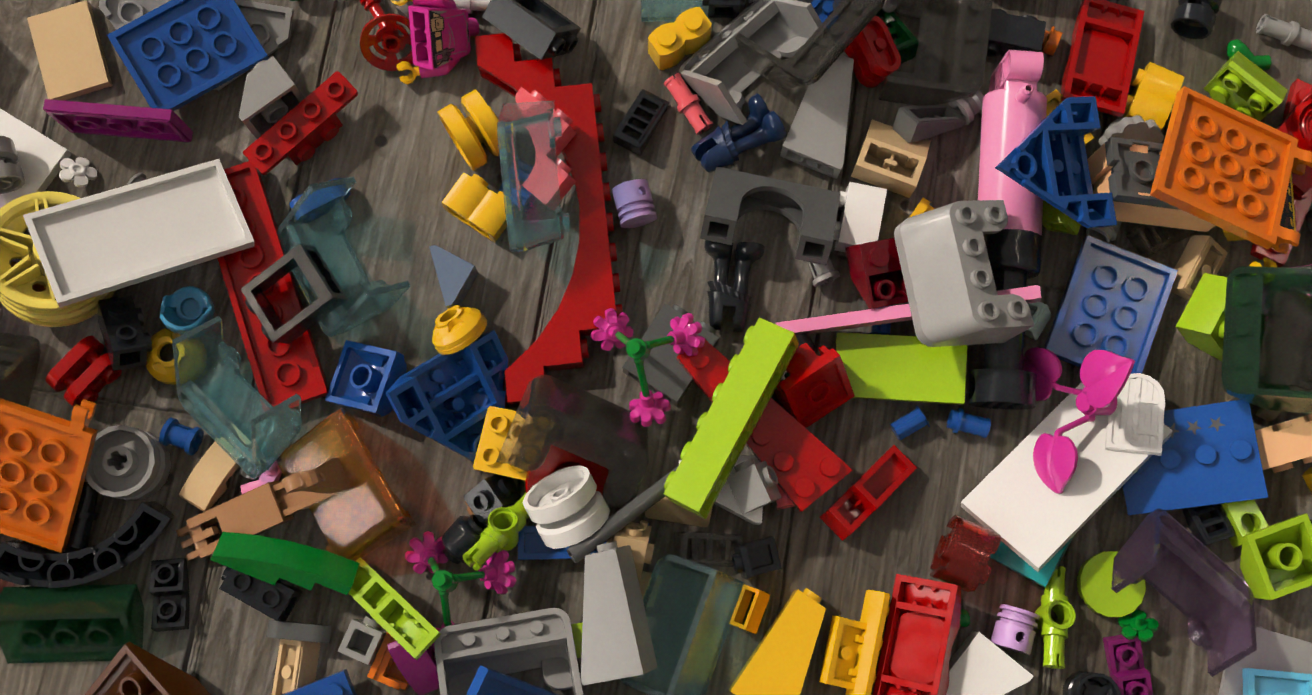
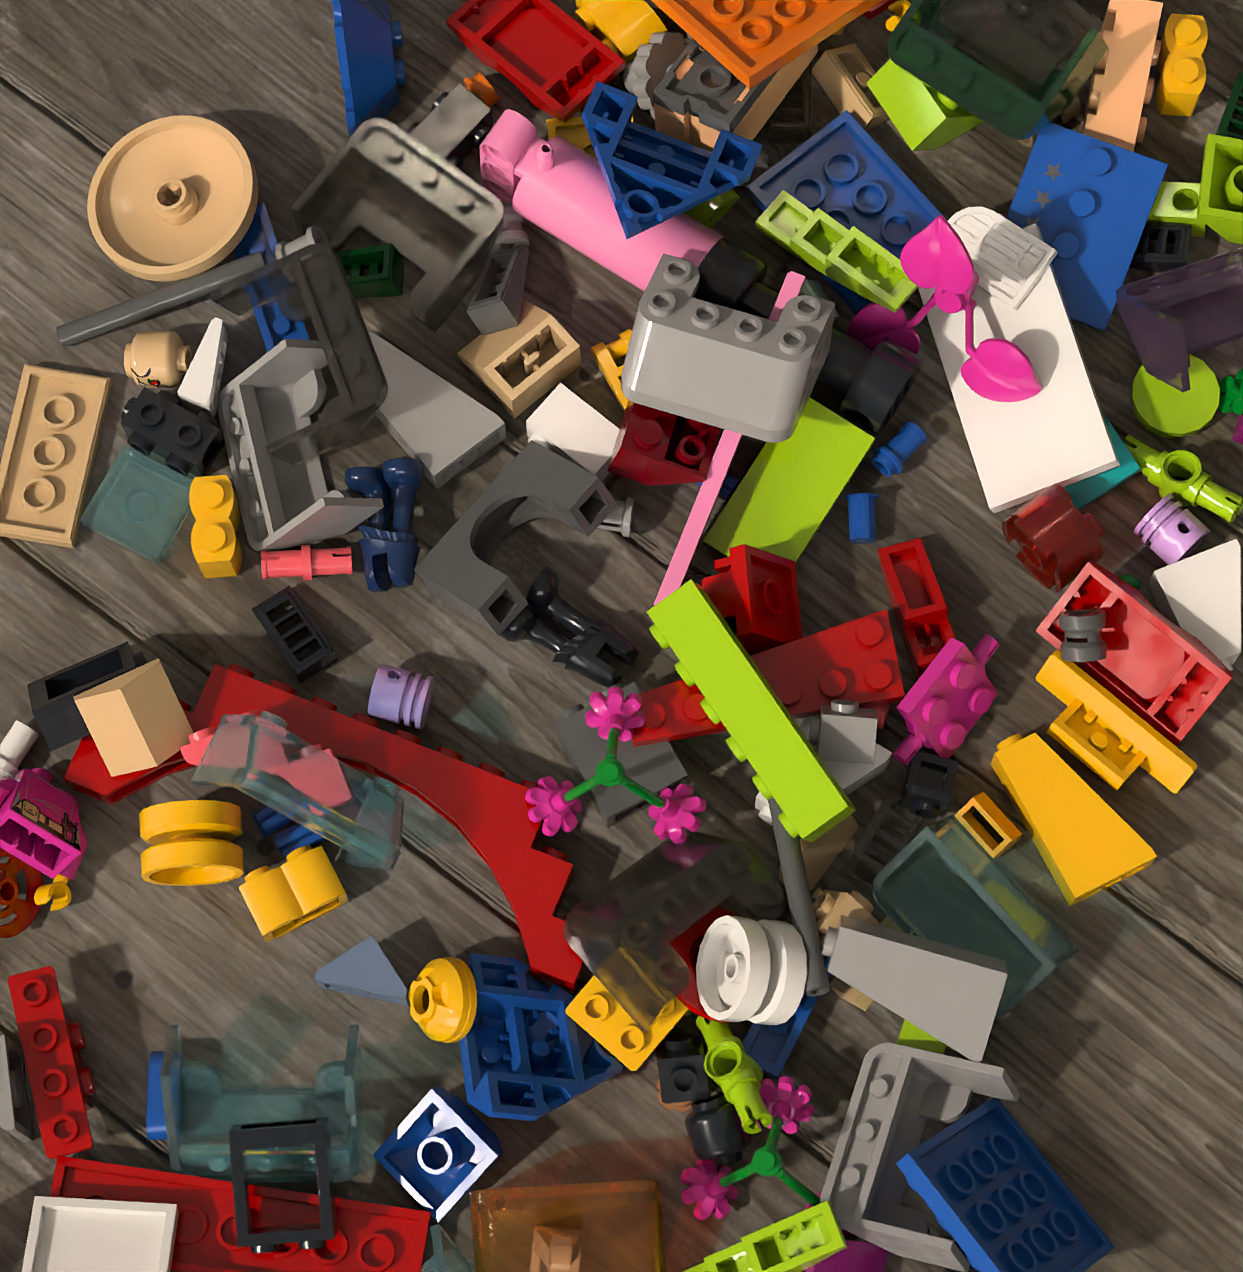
camera: 60 degrees left, 5 degrees down
red brick [842,15,901,88] -> none
none -> tan slope [73,658,194,777]
none -> lime slope [756,190,918,313]
none -> dark pink plate [892,634,1000,766]
none -> dark grey wheel [1059,609,1107,662]

